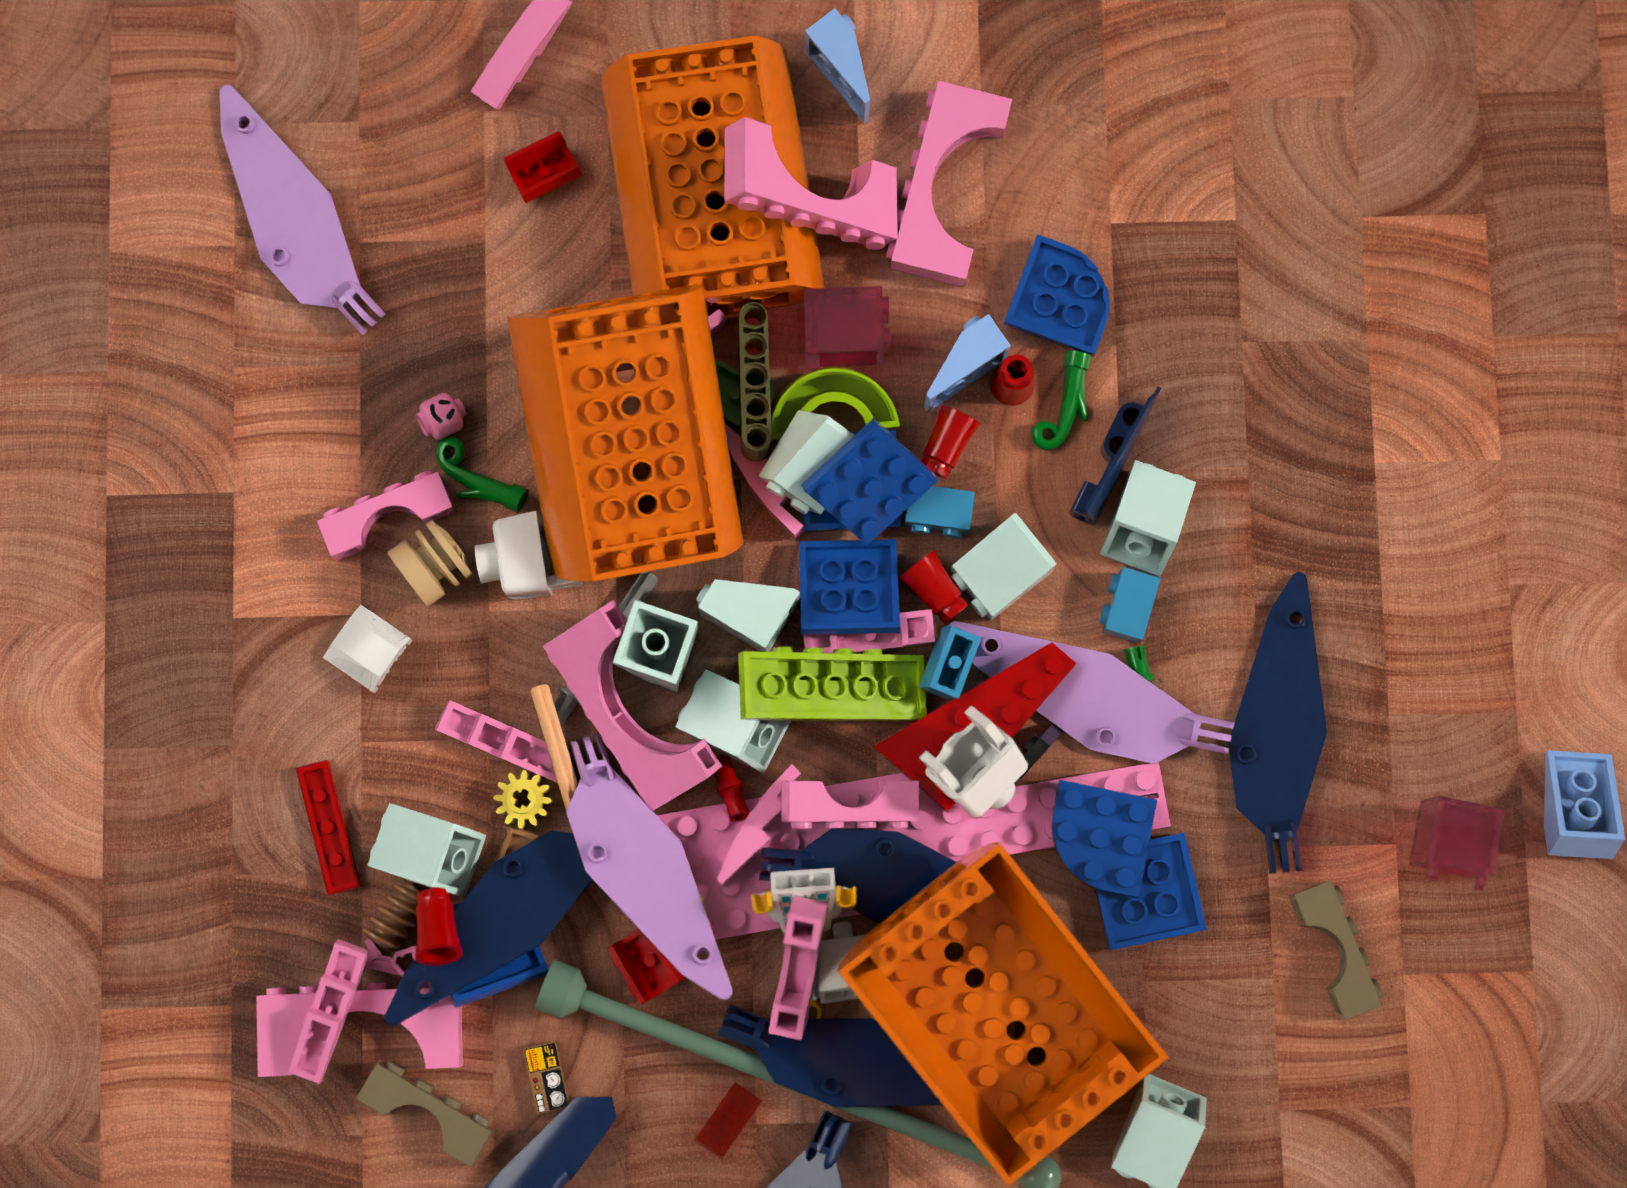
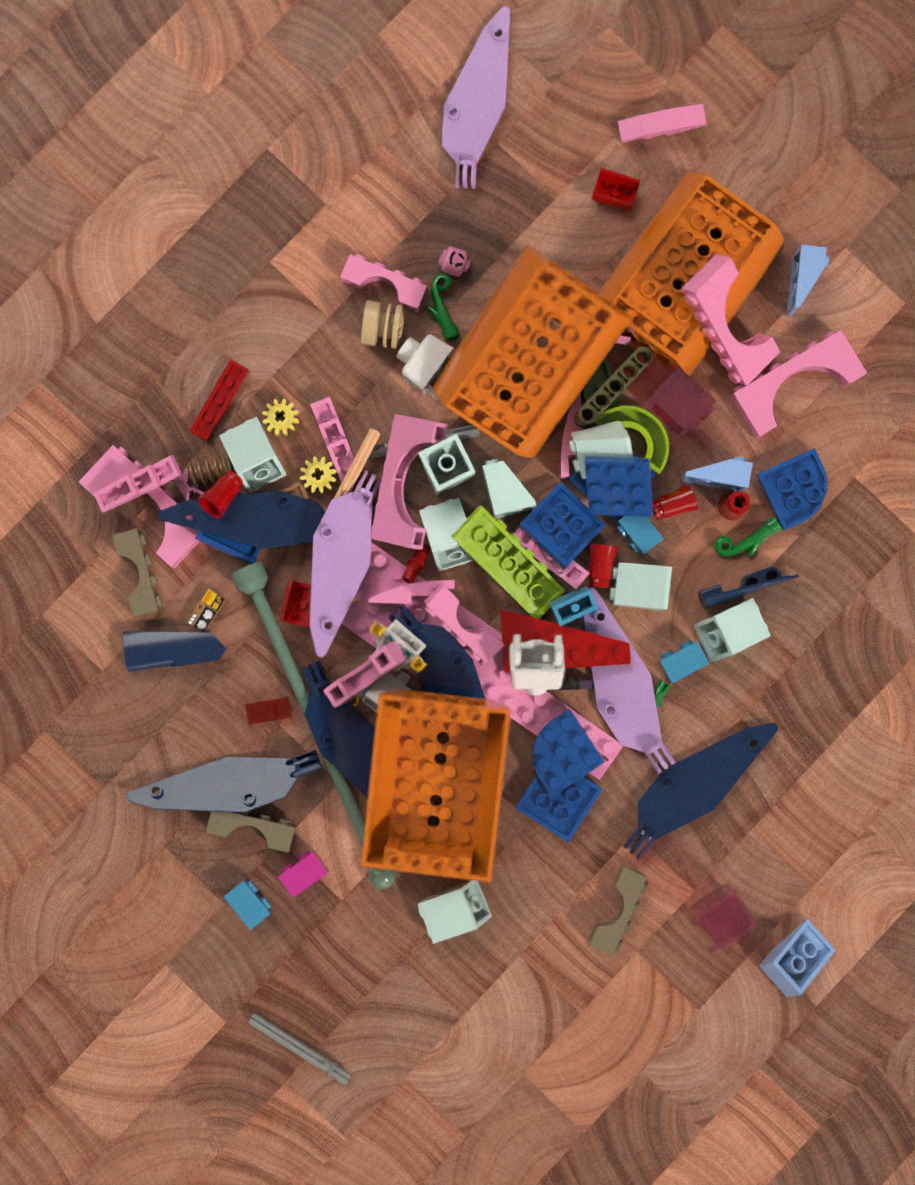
camera: 40 degrees right, 5 degrees up
white slope [323,605,412,693] -> none
none -> light yellow gear [262,399,299,436]

